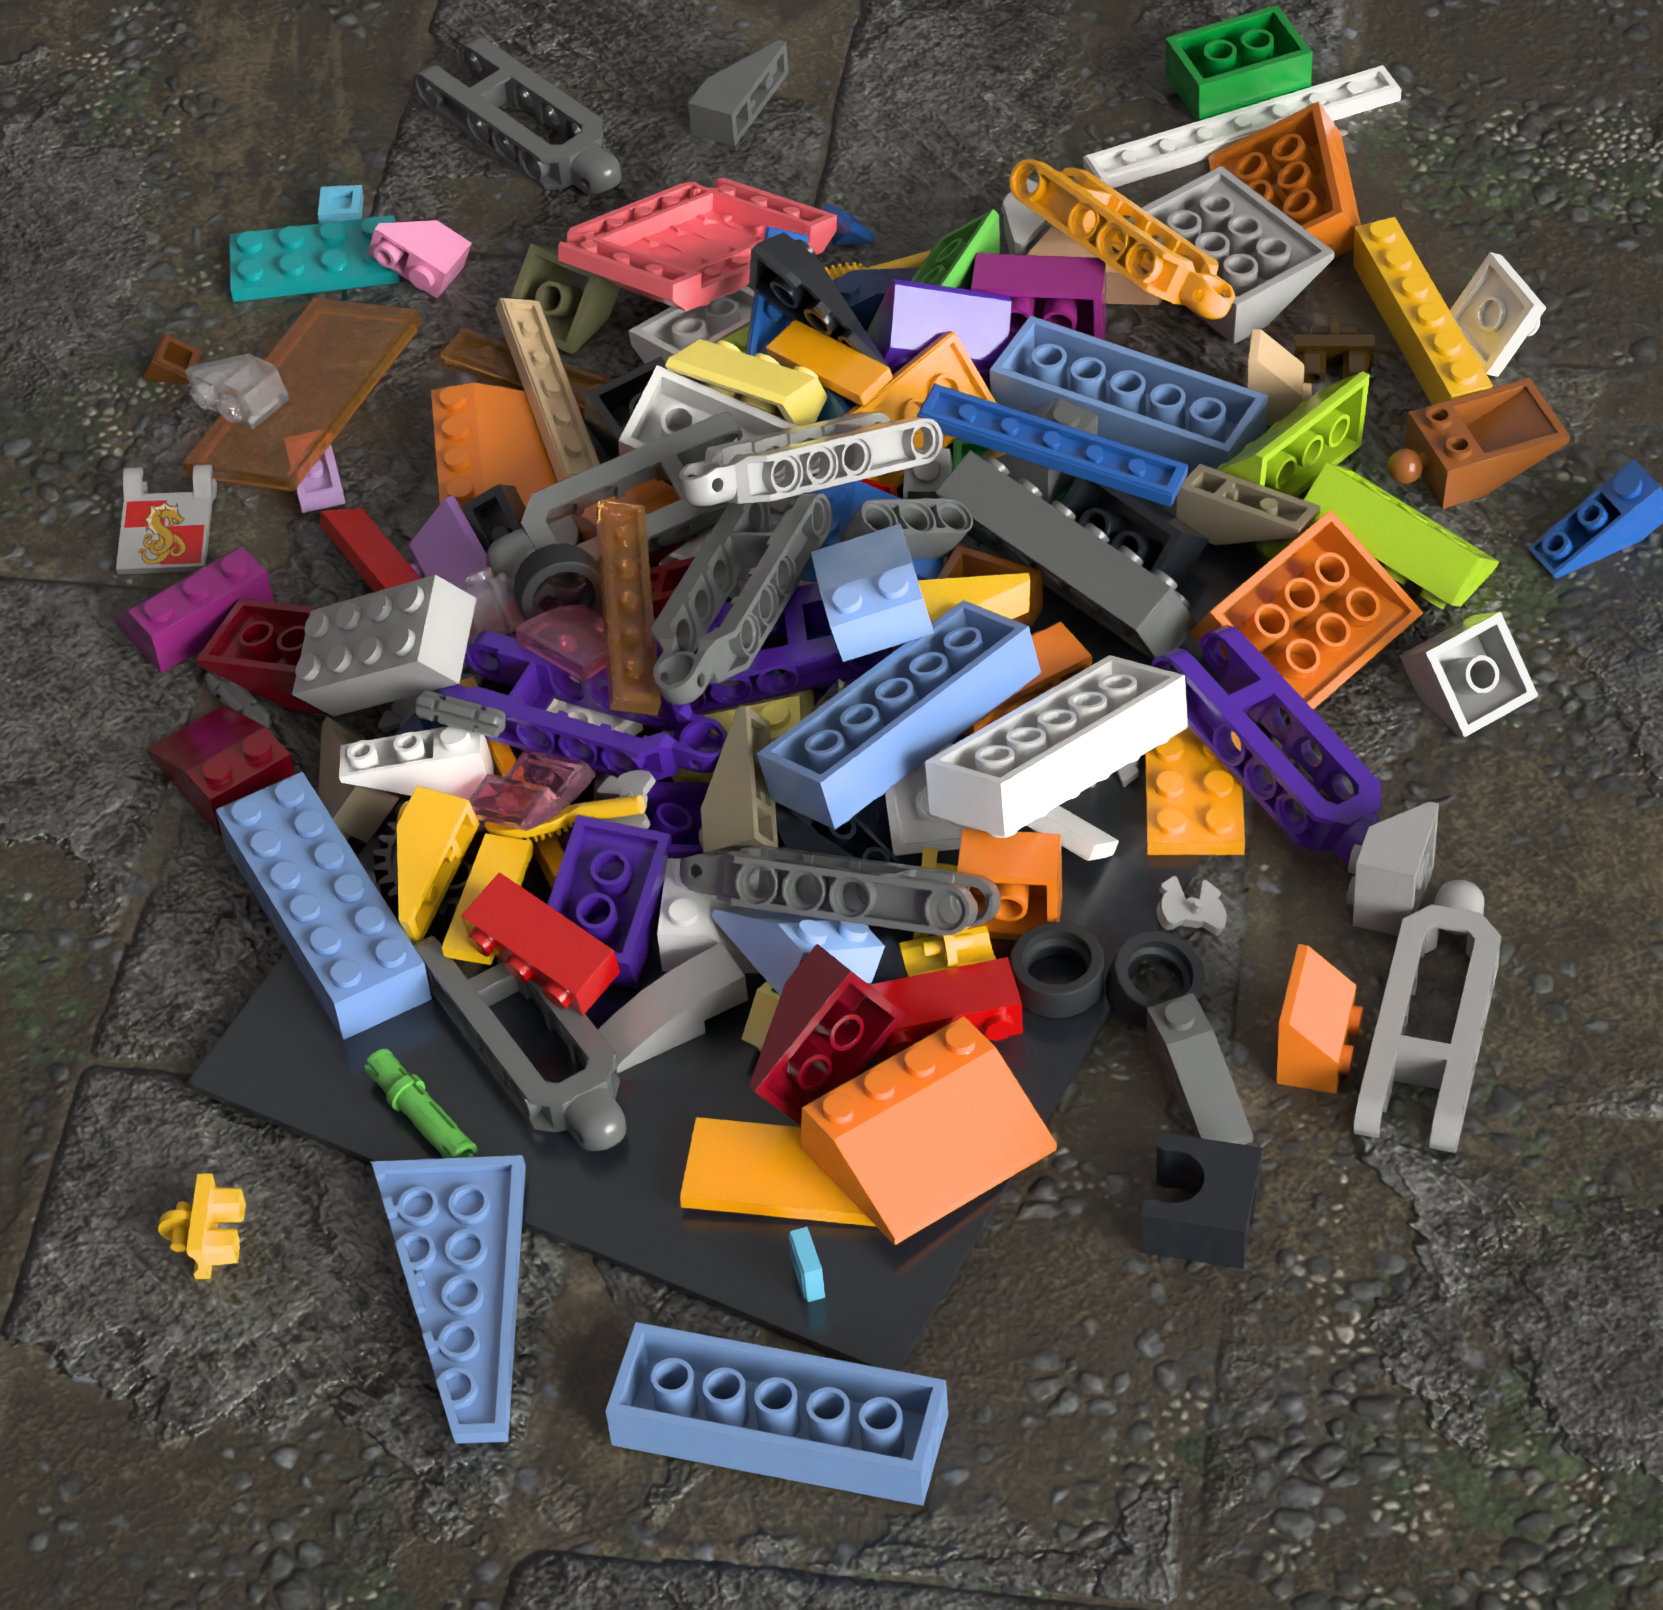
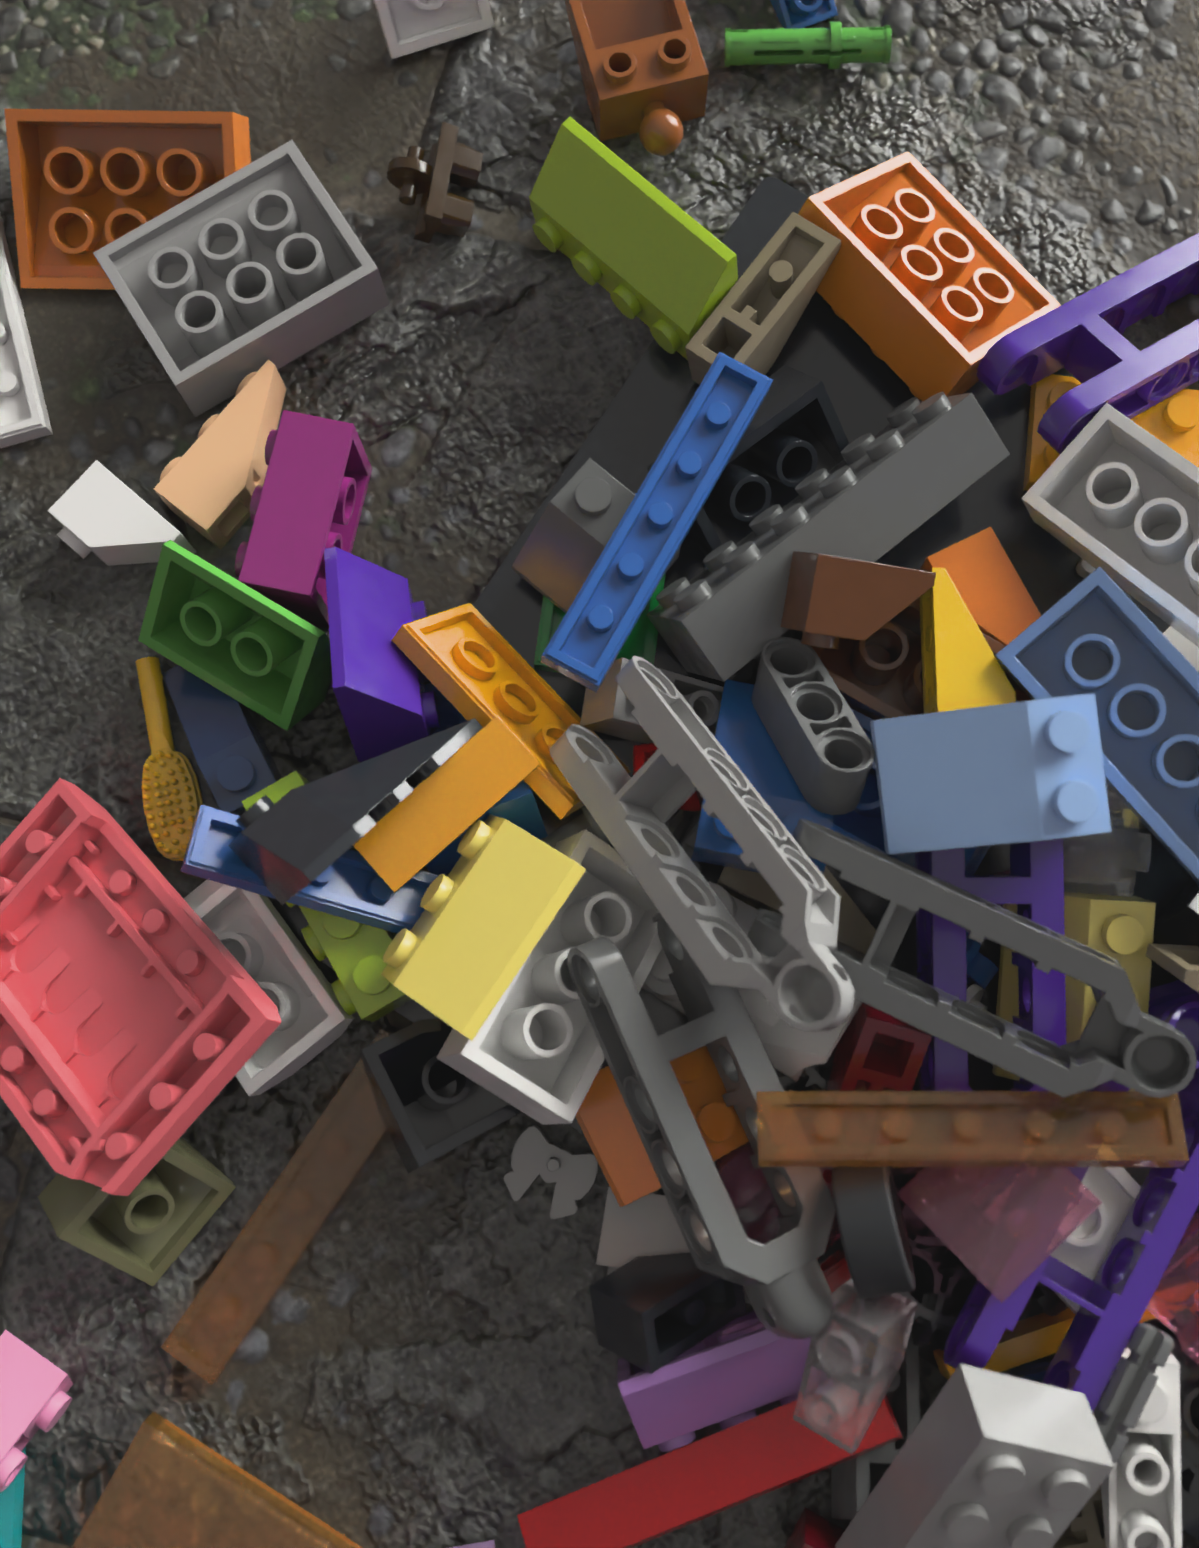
camera: 85 degrees left, 30 degrees up
orange slope [431,382,558,526] -> none
tan tile [495,298,600,482] -> none
blue slope [824,204,875,246] -> none
medium blue brick [990,316,1268,474] -> none
light orange piece [1010,159,1235,320] -> none
tan slope [1248,329,1312,425] -> none
lime slope [1304,462,1499,609] -> none
yellow brick [1353,217,1493,405] -> none
light grey slope [1399,612,1538,738] -> none
none -> bright green pin [724,21,892,70]
none -> reddish brown slope [781,551,936,650]

